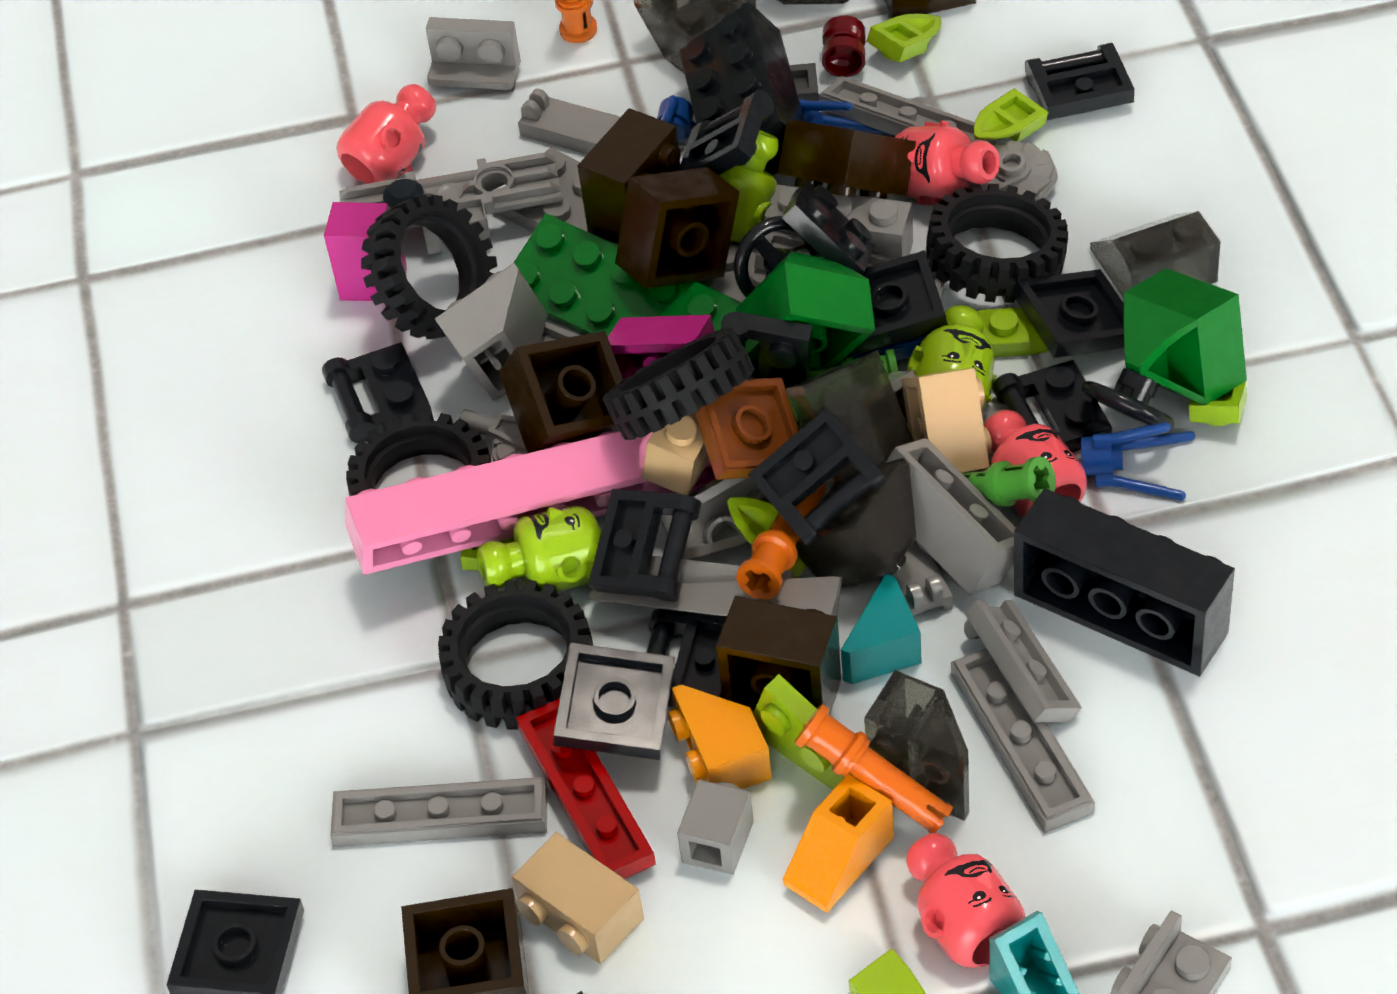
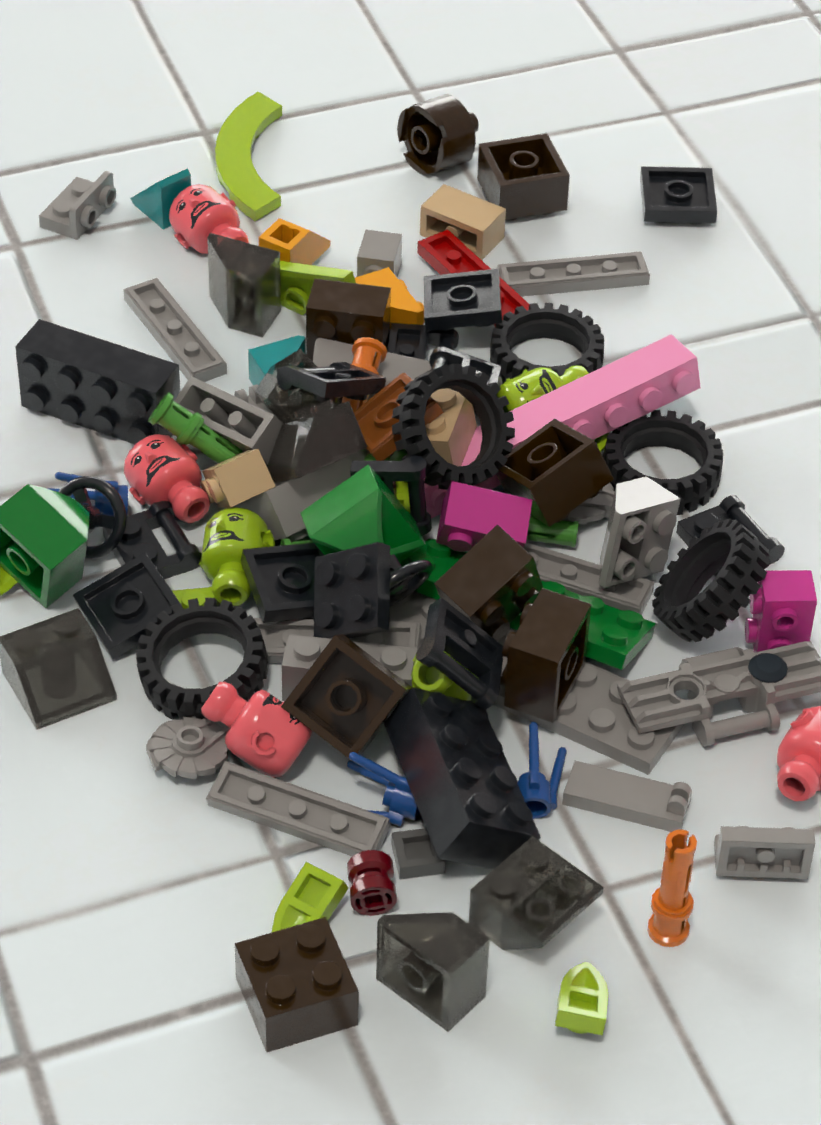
camera: 165 degrees right, 5 degrees down
orange pin [794,703,953,834] -> none
light grey hinge [964,600,1082,723] -> none
lime plate [974,88,1049,142] -> none
black plate [1025,42,1135,120] -> none

